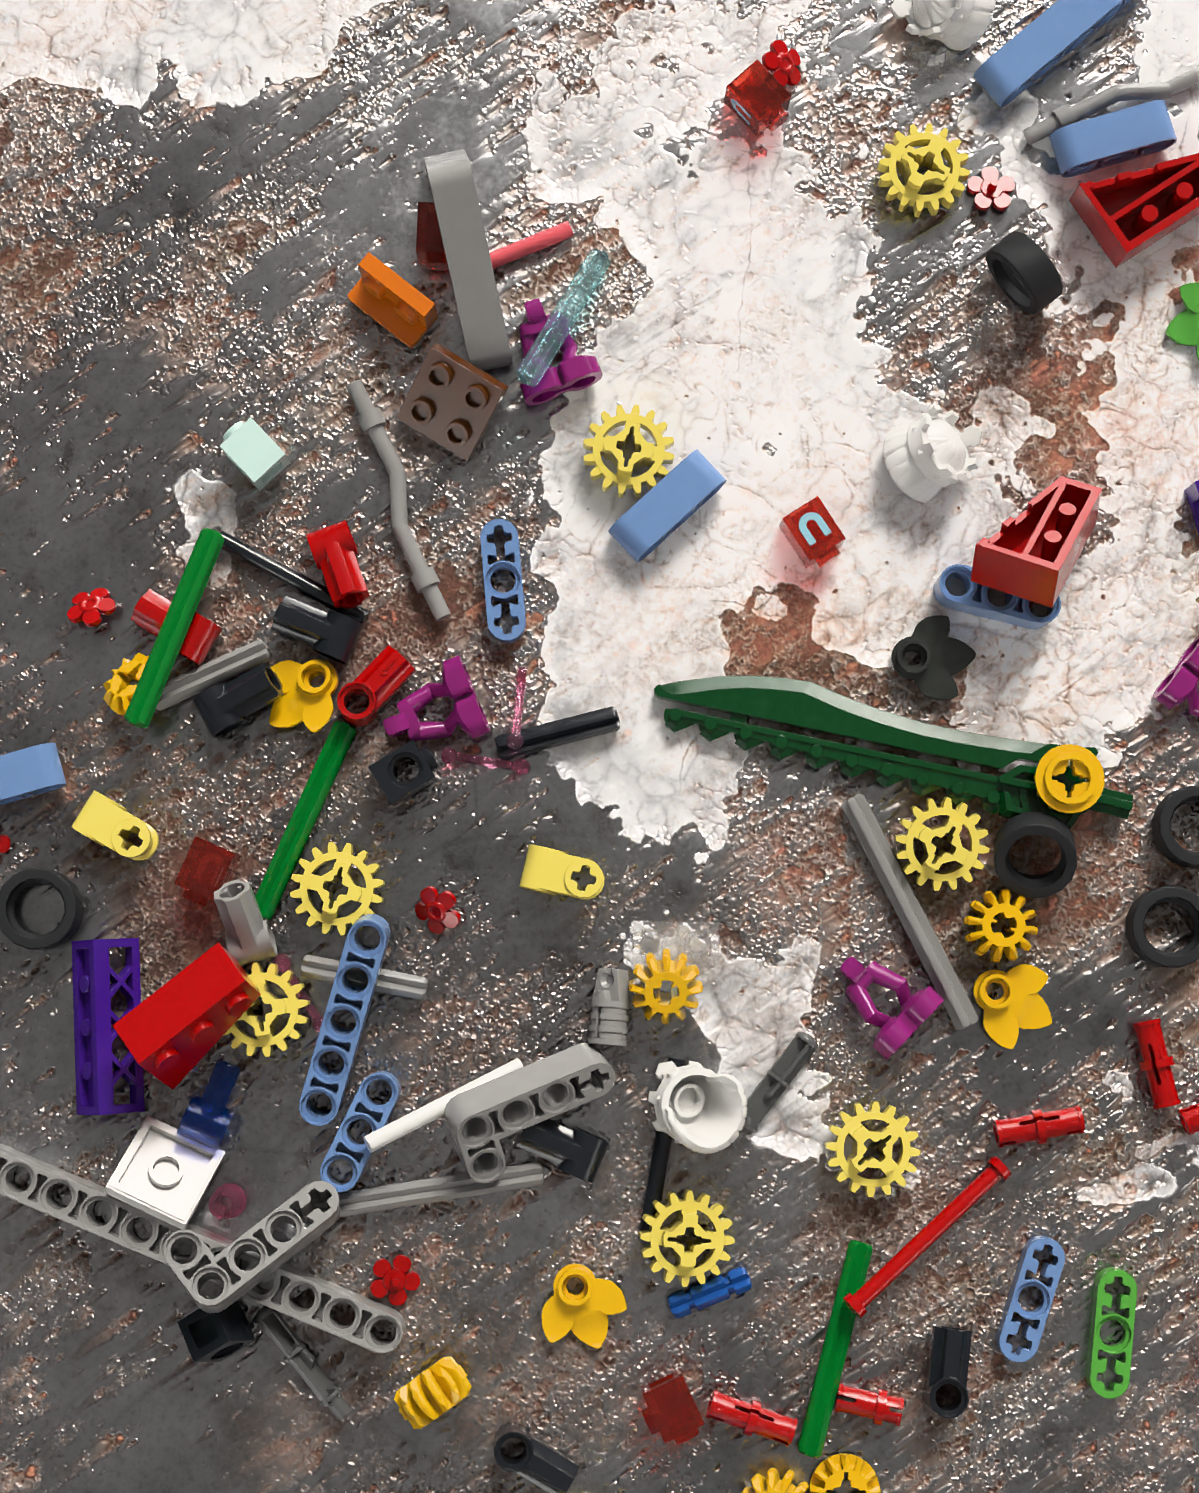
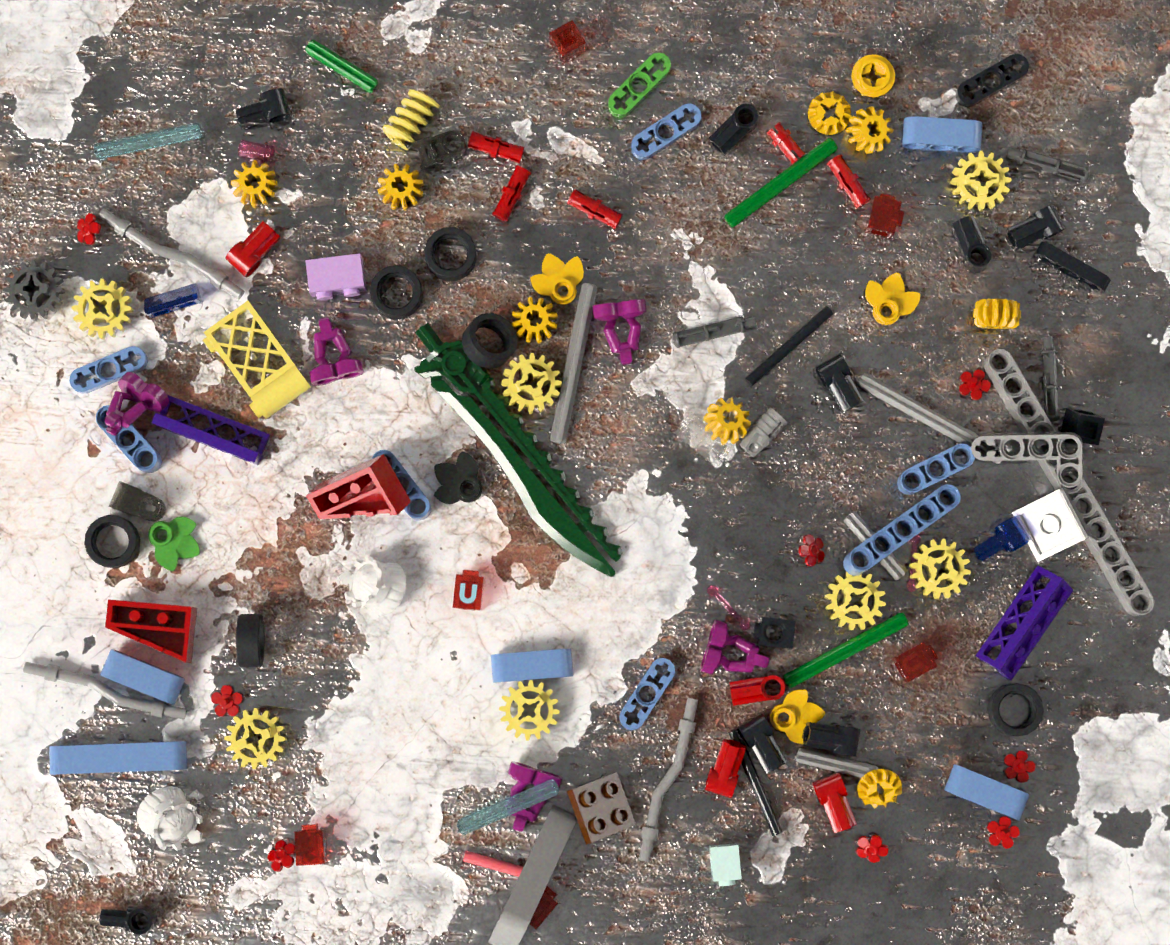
camera: 140 degrees left, 0 degrees up
light yellow piece [71,790,159,861] -> none
red wedge [112,942,261,1090] -> none
green axle [124,528,224,729] -> none
clear pink pin [209,1183,247,1219] -> none
light grey piece [214,879,278,966] -> none
orange bracket [348,252,438,348] -> none
white bar [363,1058,523,1153] -> none
light grey beam [444,1043,616,1184] -> none
black axle [495,706,620,760] -> none
clear pink hinge [507,667,527,750] -> none
light yellow piece [519,844,605,900] -> none
light yellow gear [638,1188,735,1287] -> none
white hair [648,1061,747,1154] -> none
blue axle [667,1267,752,1319] -> none
light yellow gear [824,1101,921,1197] -> none
red bar [843,1156,1012,1319] -> none
yellow gear [1033,744,1105,814] -> none

